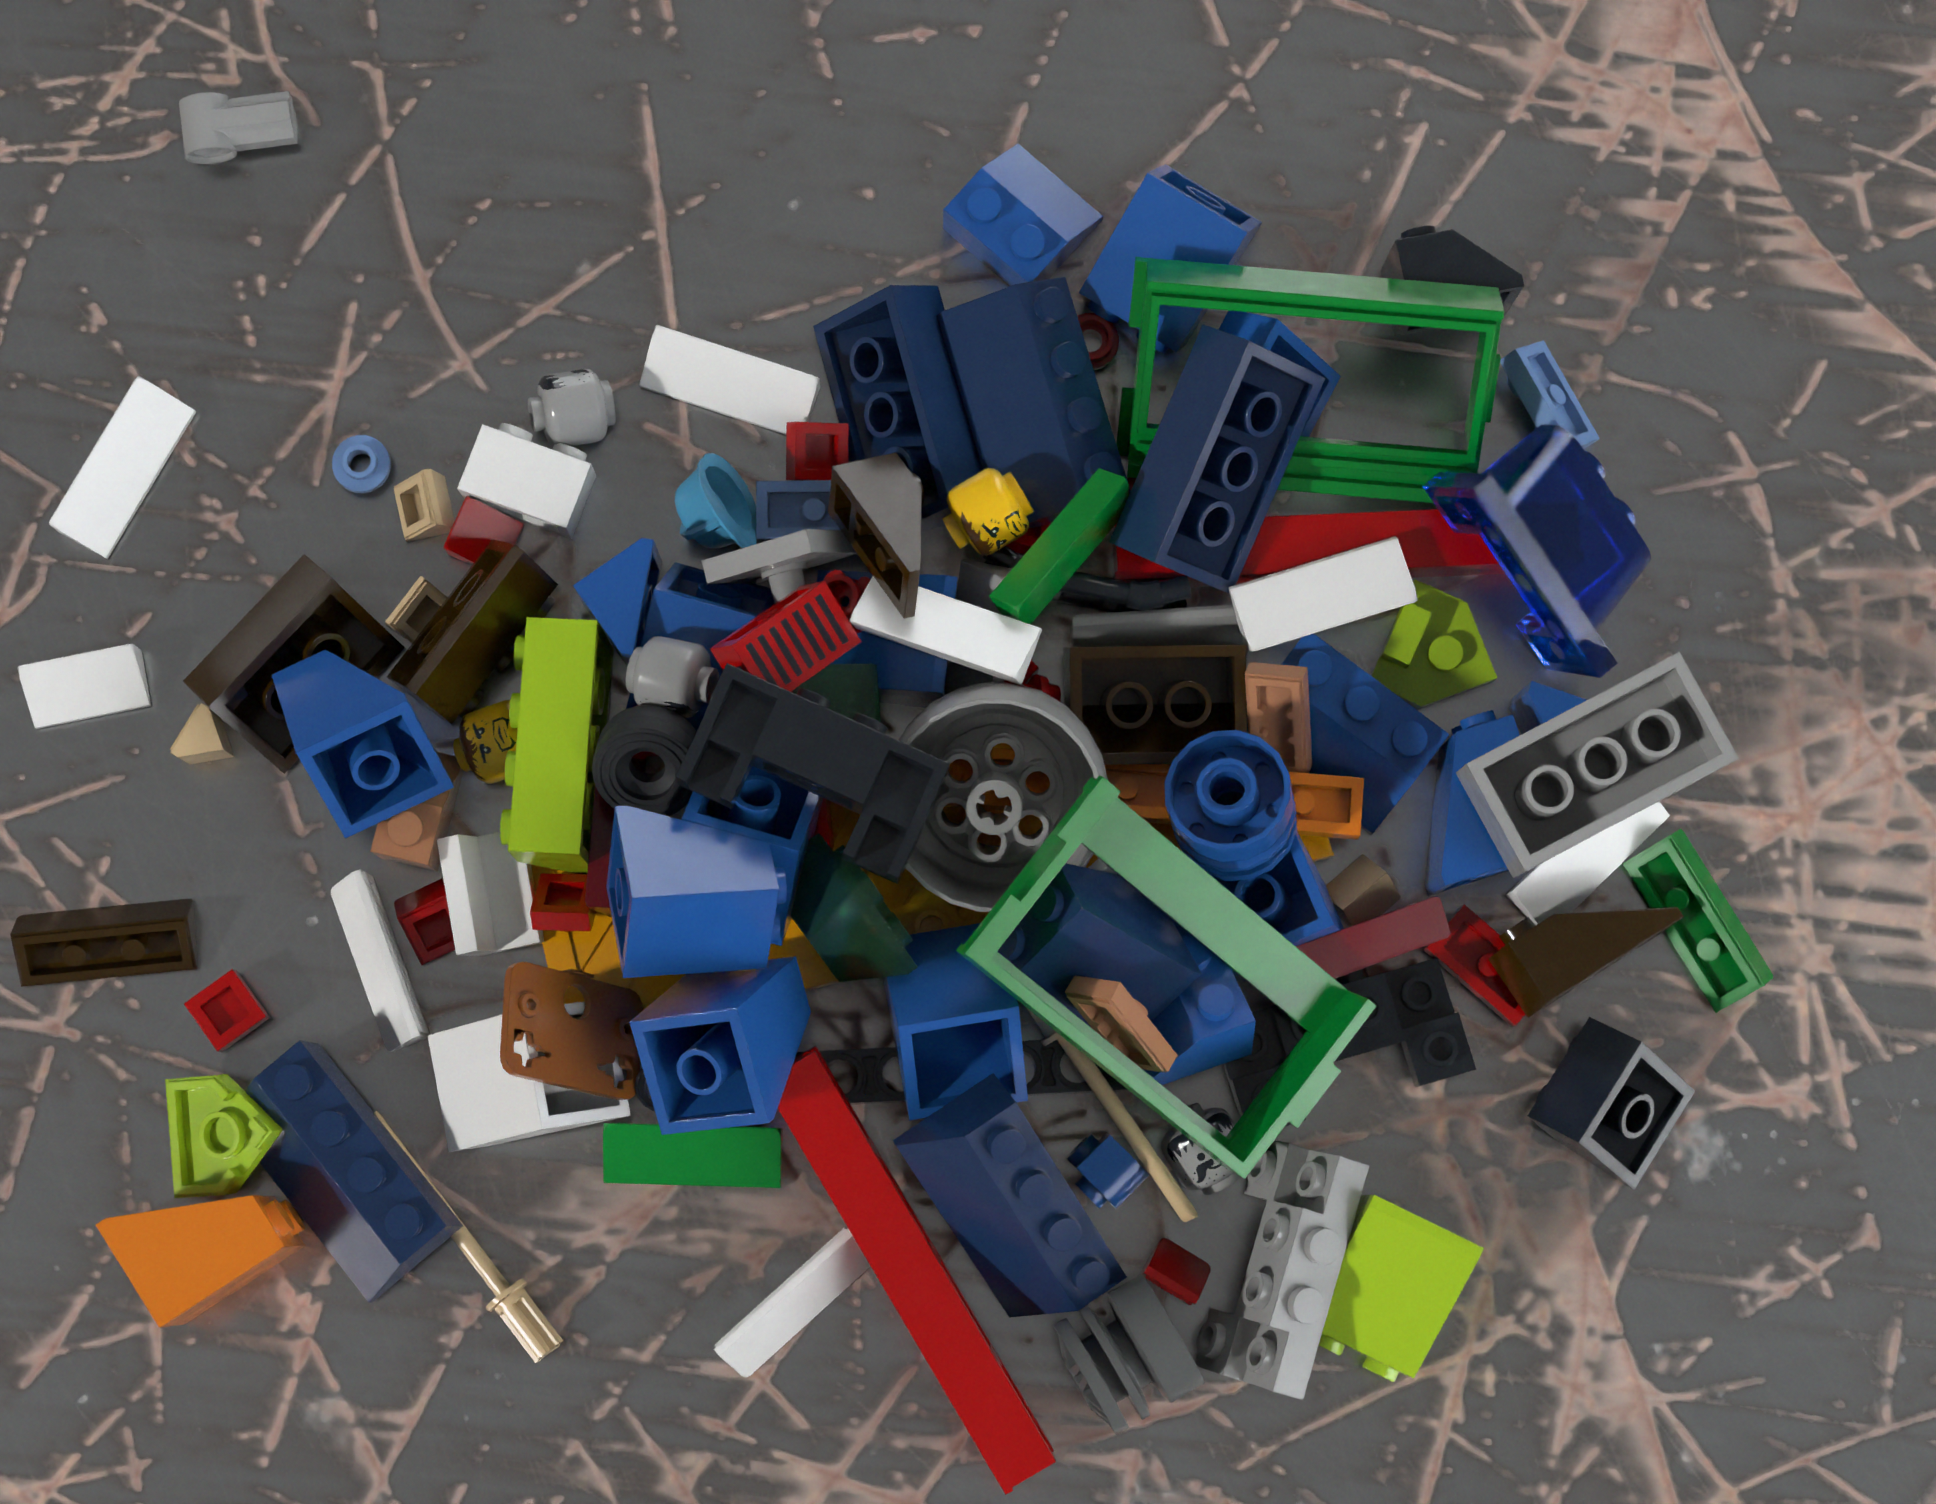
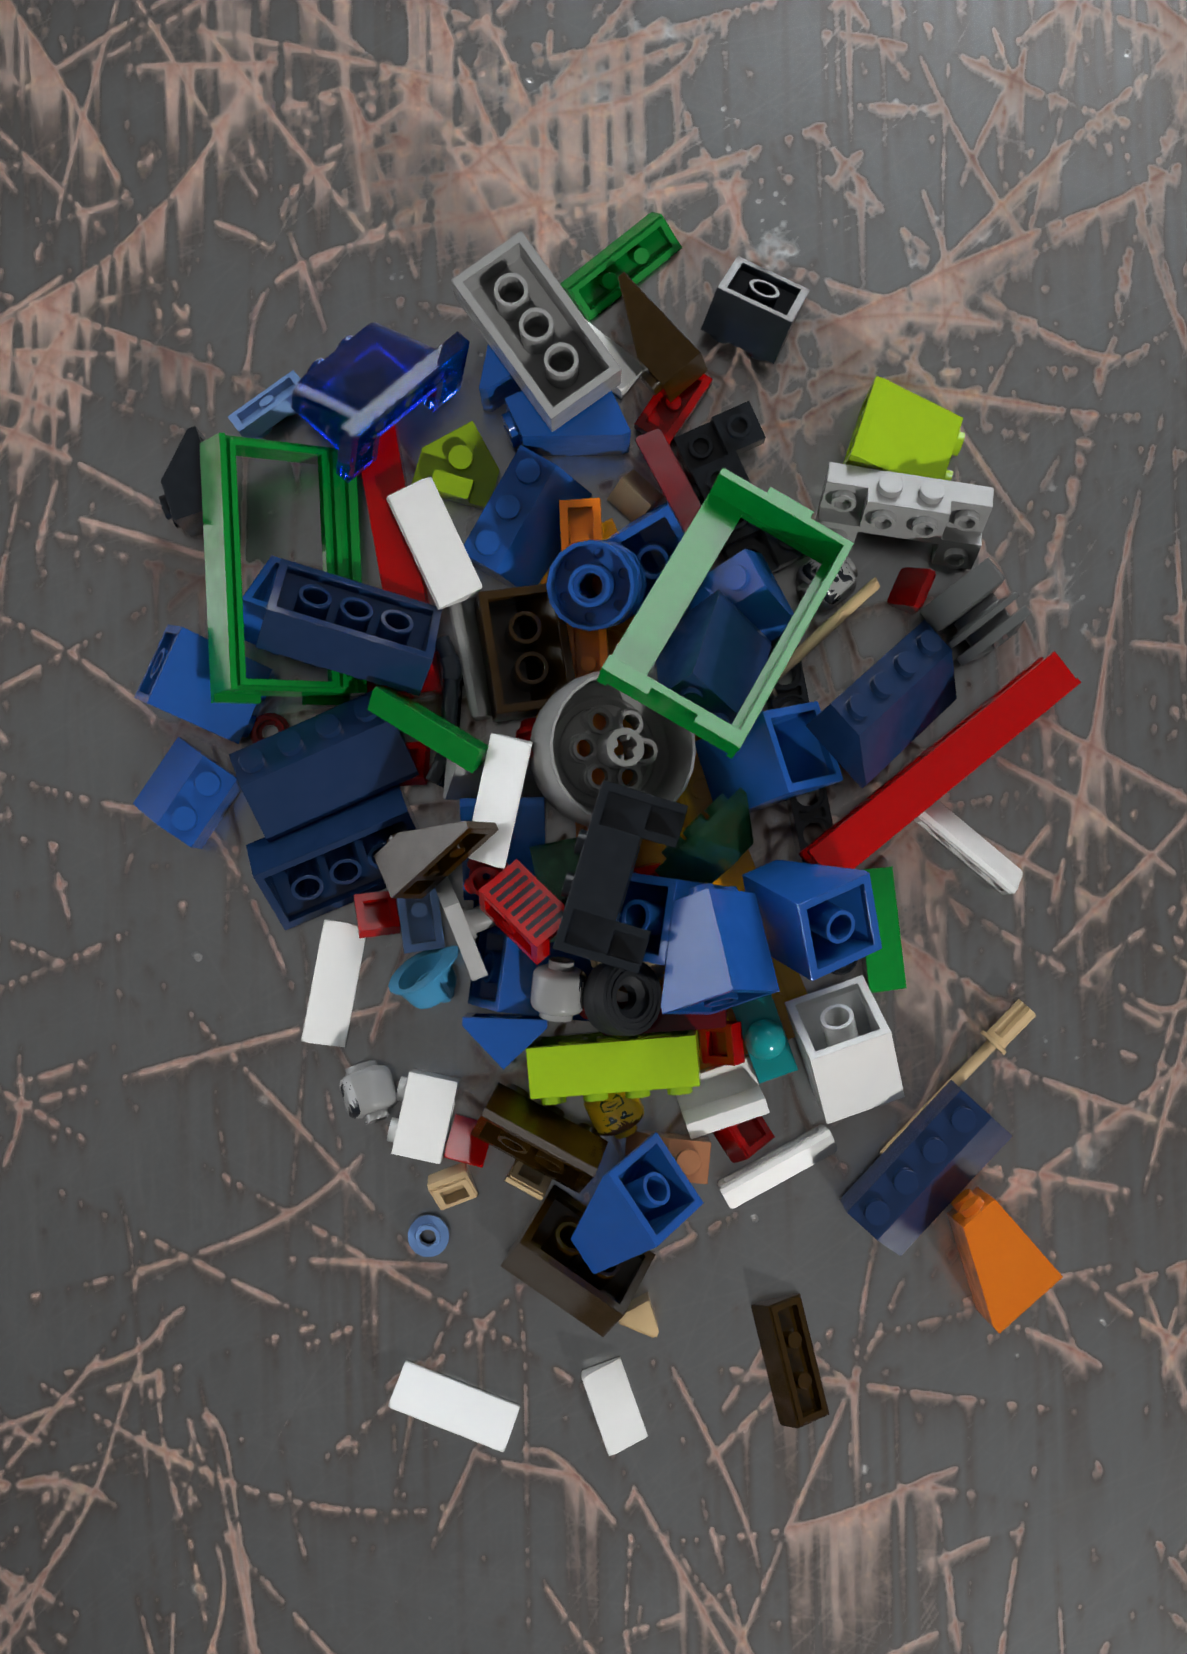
camera: 95 degrees left, 5 degrees up
lime plate [165,1074,283,1199] -> none
light grey piece [179,91,298,164] -> none
red plate [184,969,270,1053] -> none
dark orange axle [500,962,643,1100] -> none
yellow head [942,468,1034,556] -> none
nougat plate [1065,976,1178,1072] -> none
blue plate [1066,1132,1150,1209] -> none
nougat plate [1245,662,1312,773] -> none
none -> teal tile [732,994,798,1084]

